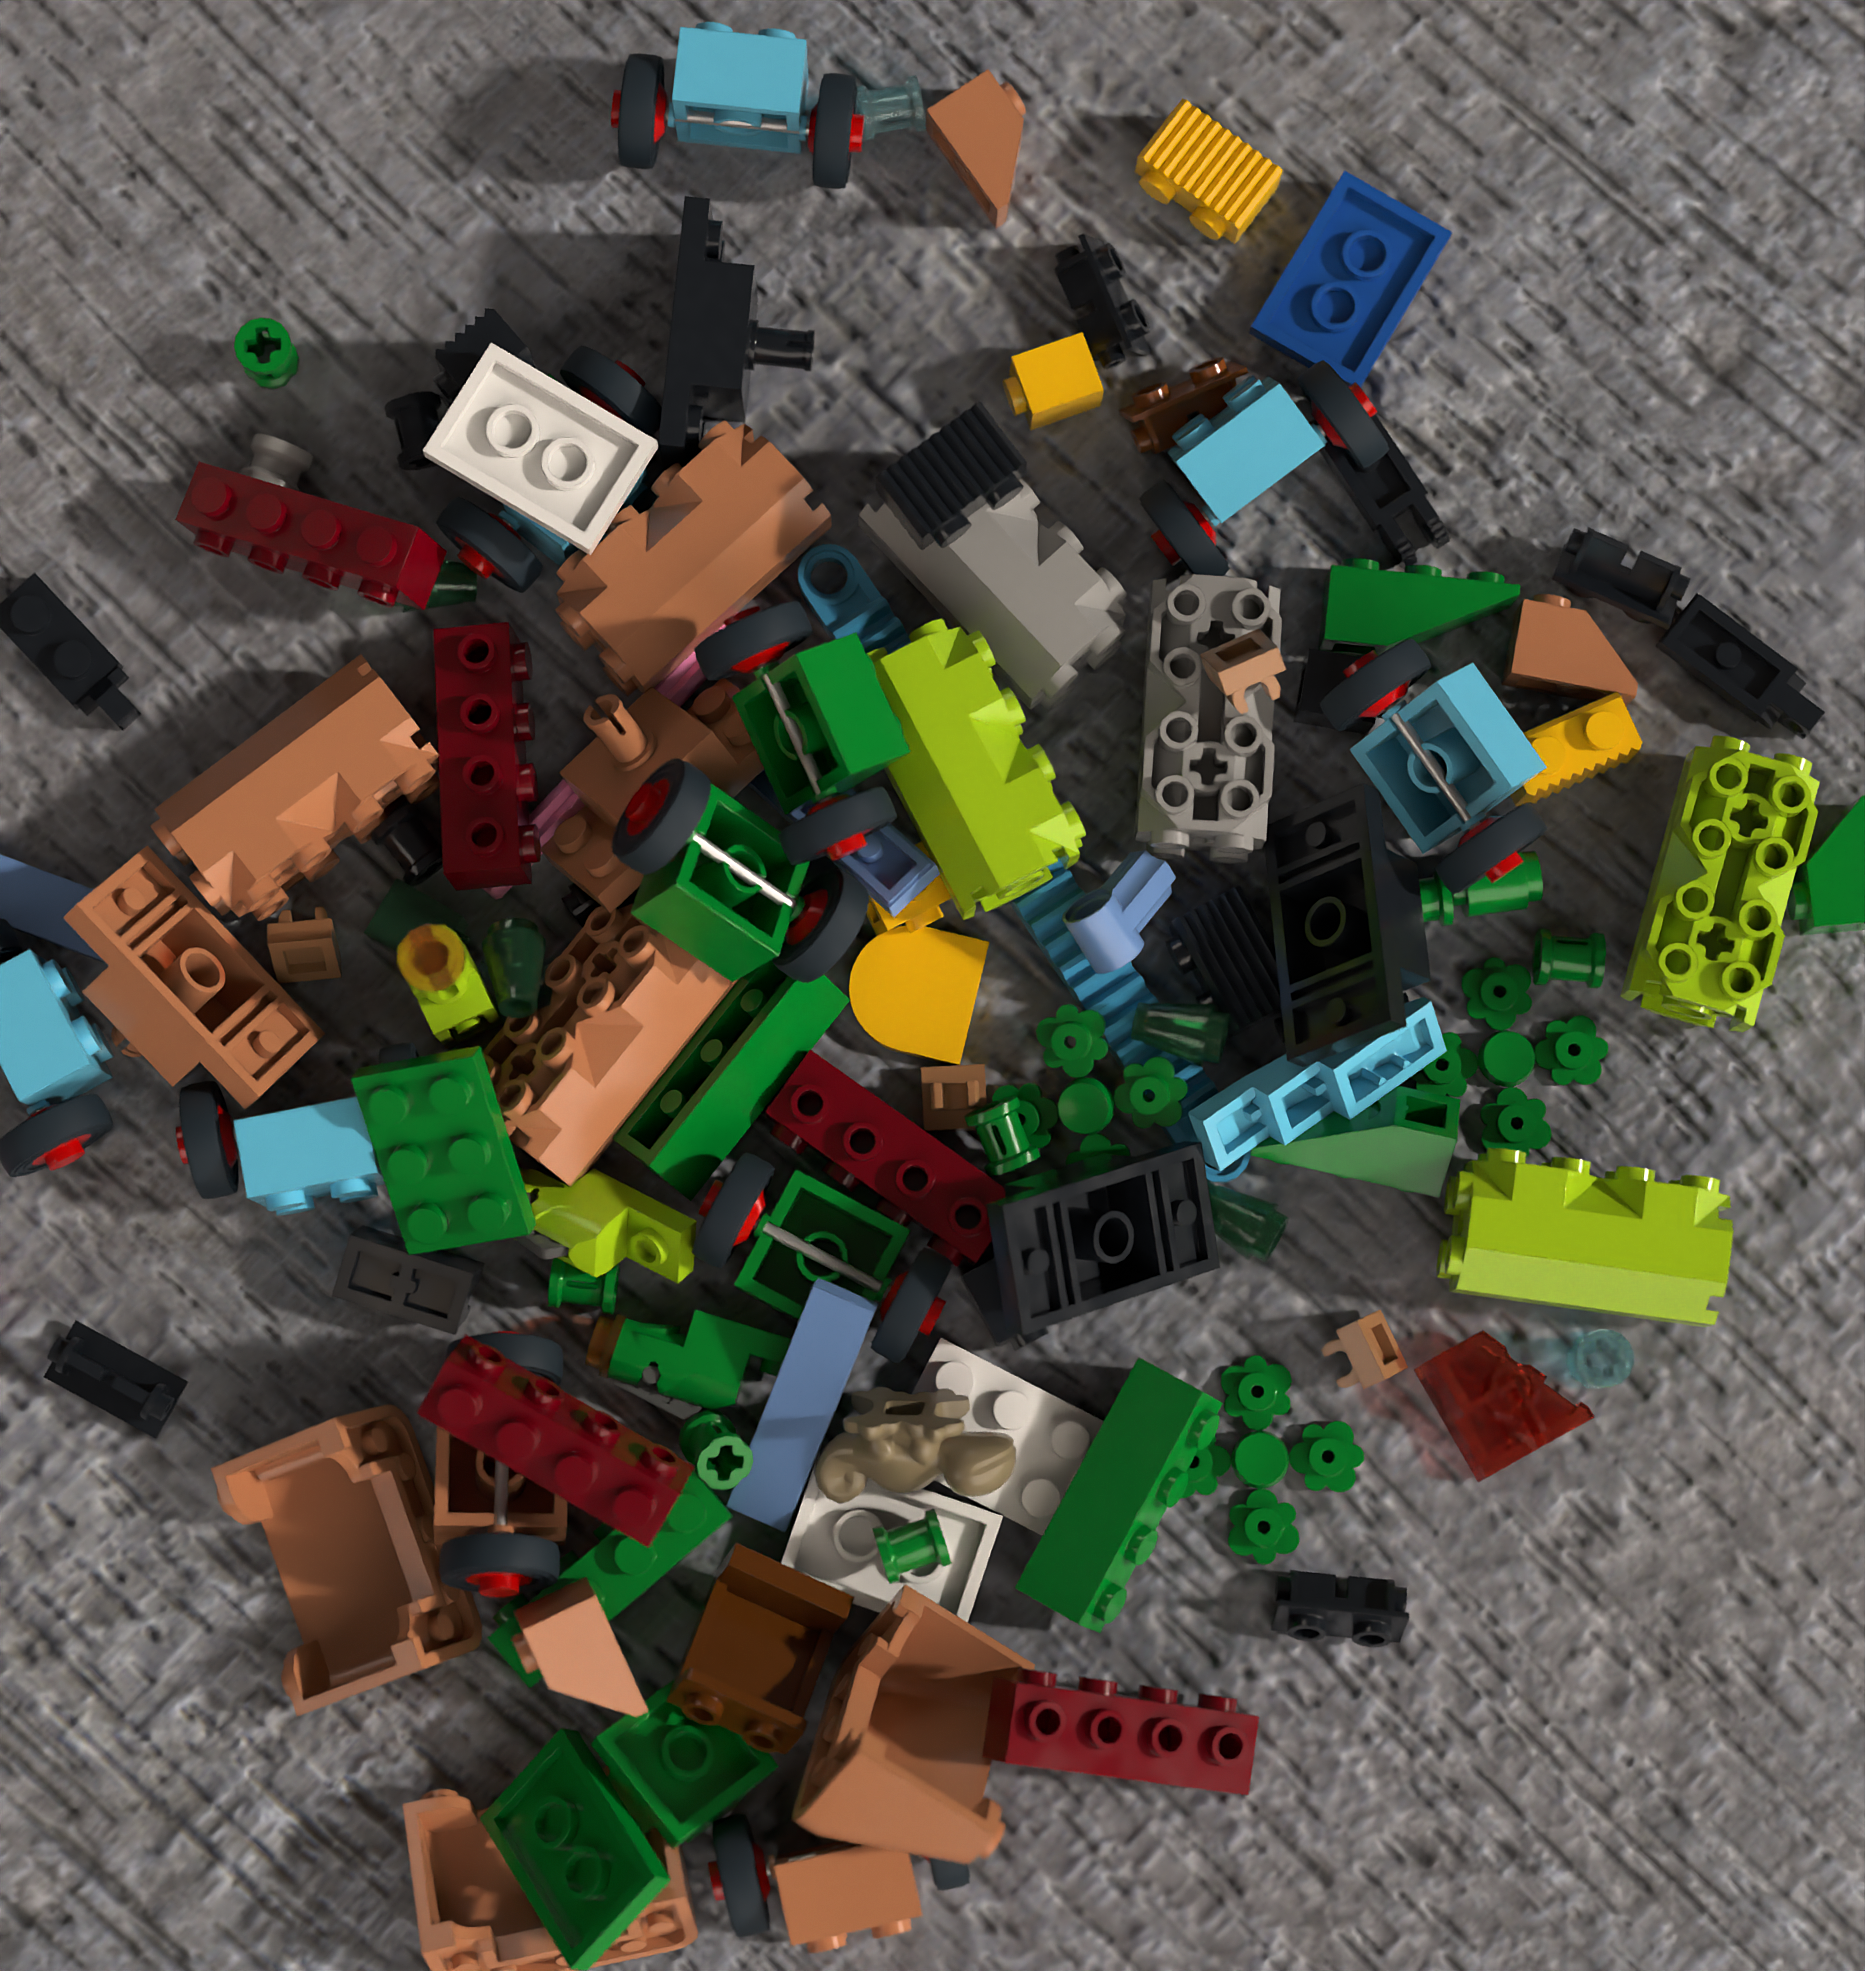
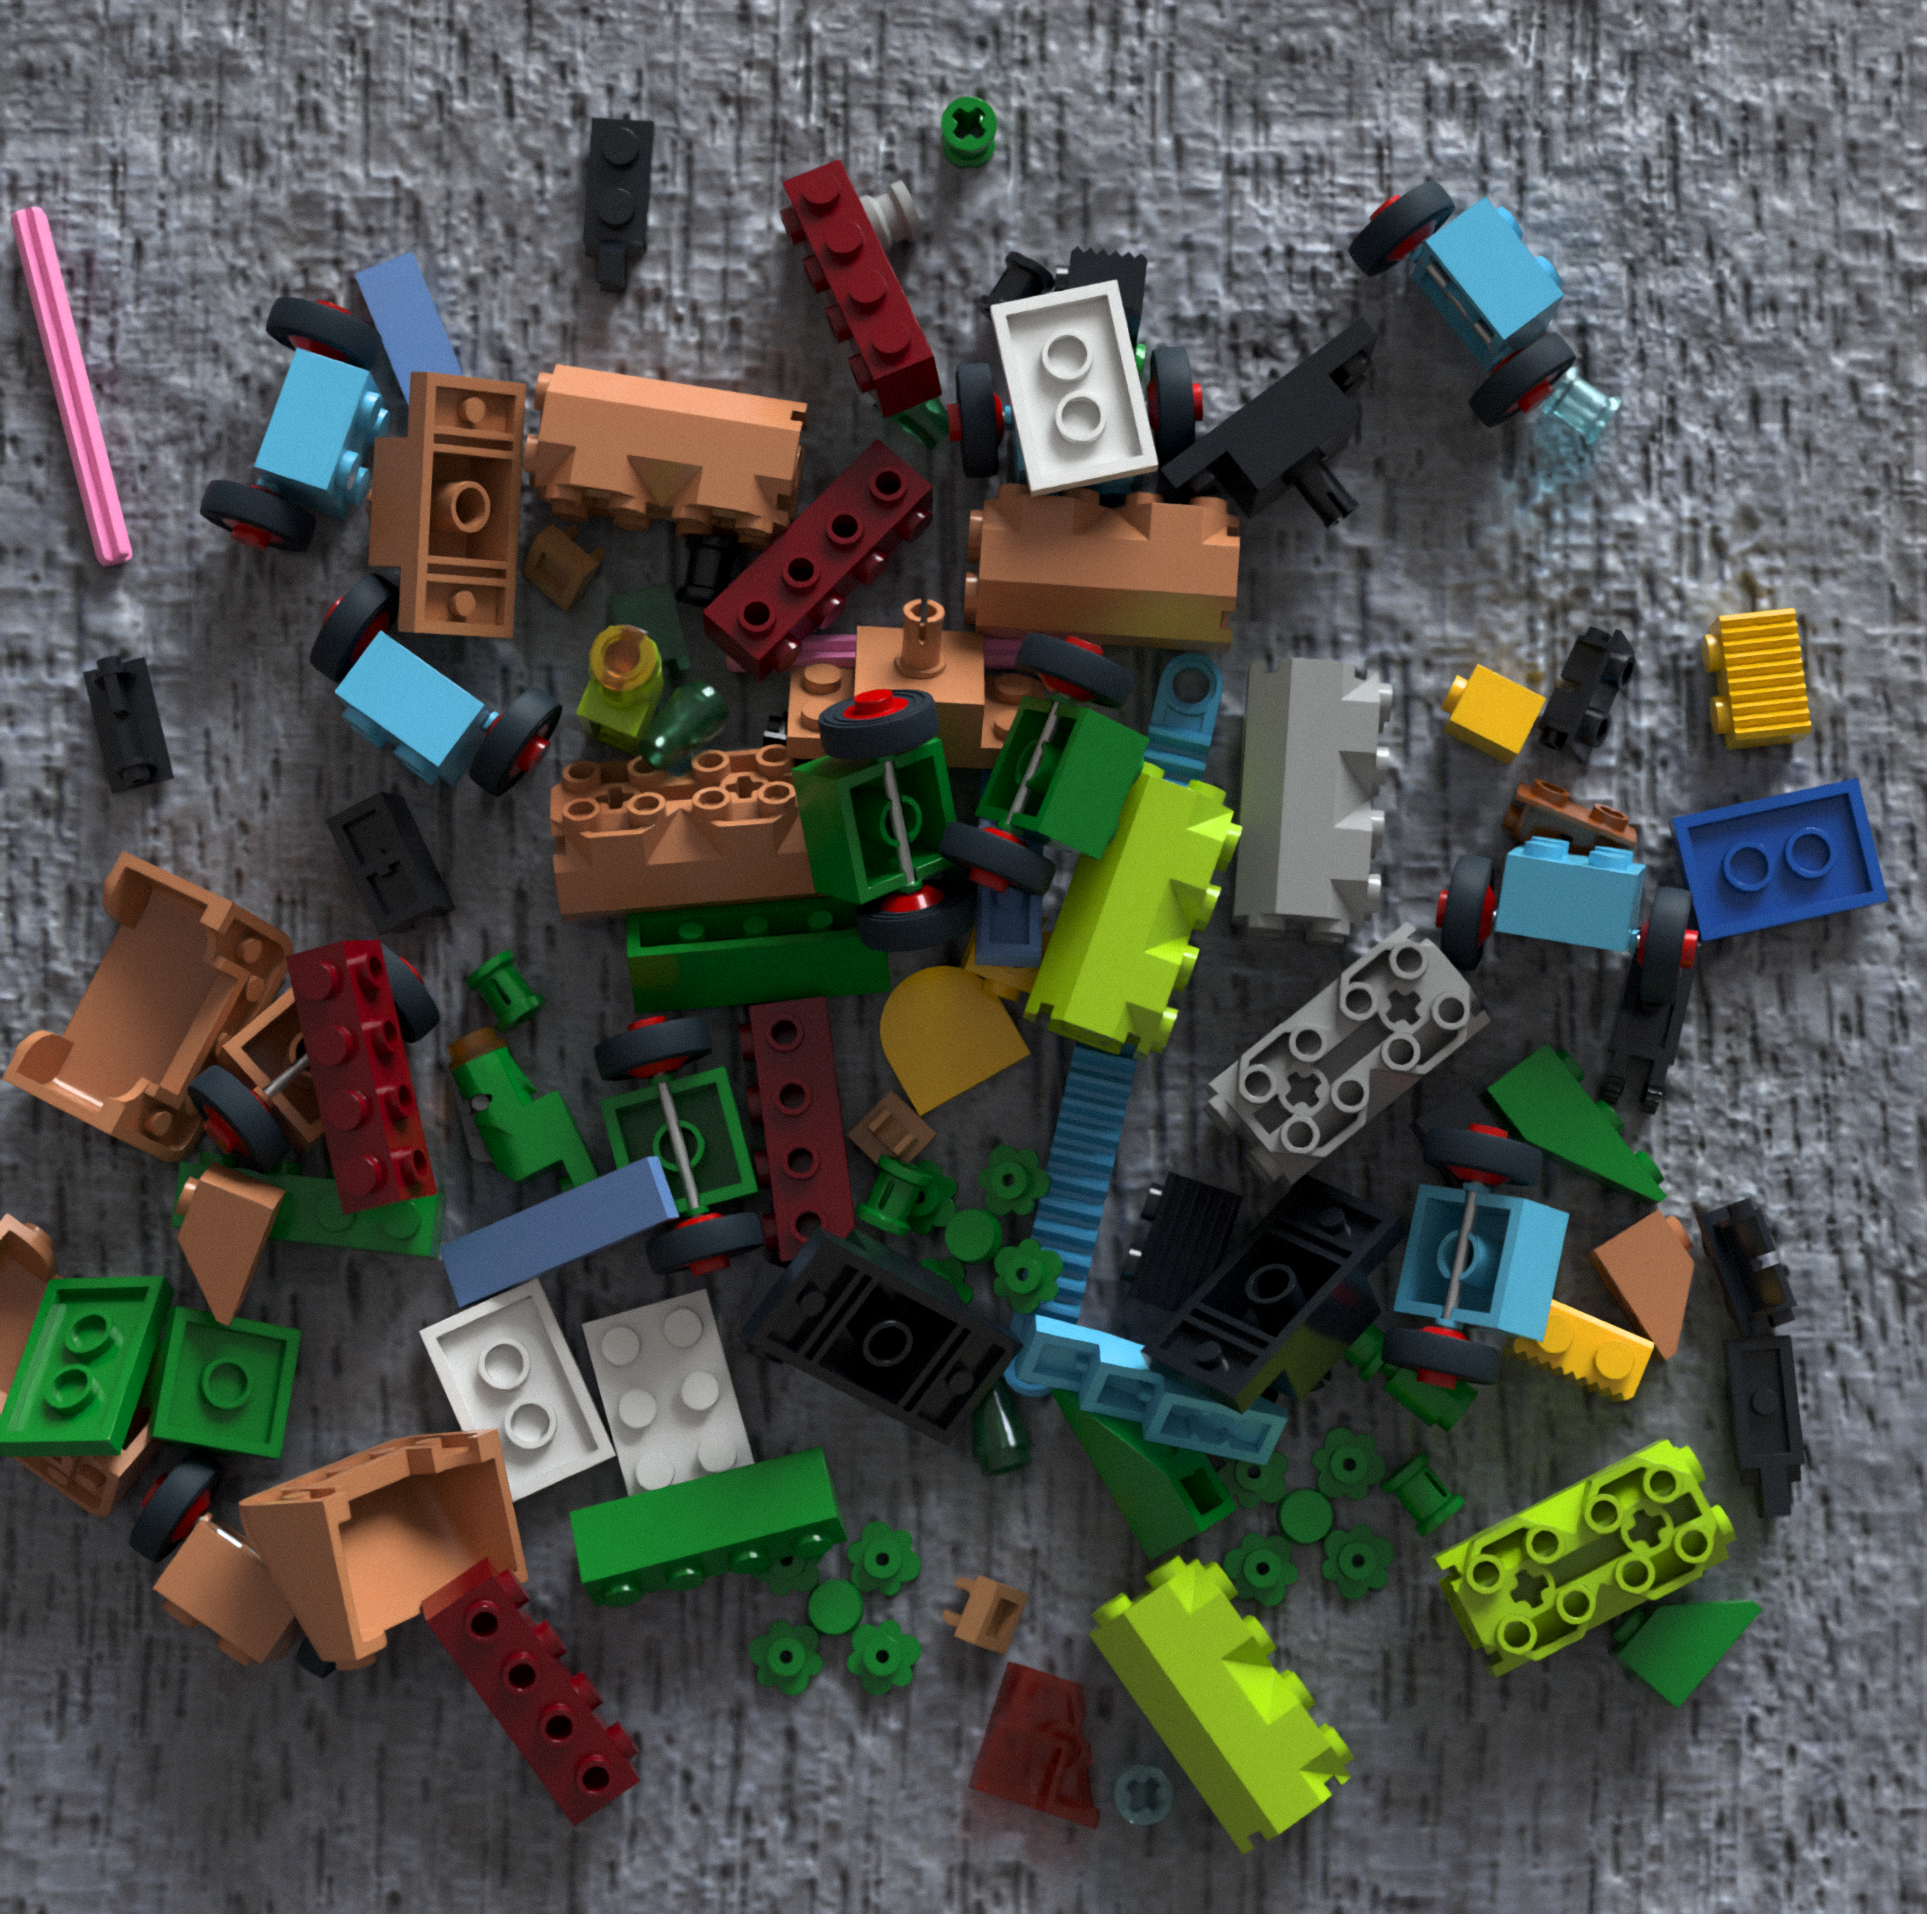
camera: 50 degrees right, 0 degrees up
green plate [351,1046,536,1255] -> none
lime plate [509,1165,697,1284] -> none
reddish brown panel [666,1543,854,1755] -> none
green bush [678,1410,753,1490] -> none
dark tan animal [814,1387,1016,1504] -> none
green bush [872,1508,952,1584] -> none
black brick [876,401,1027,550] -> none
nougat slope [926,69,1026,229] -> none
medium blue piece [1062,850,1176,974] -> none
clear green cone [1131,1002,1230,1067] -> none
medium nougat tile [1200,628,1286,714] -> none
black hinge [1271,1570,1409,1647] -> none

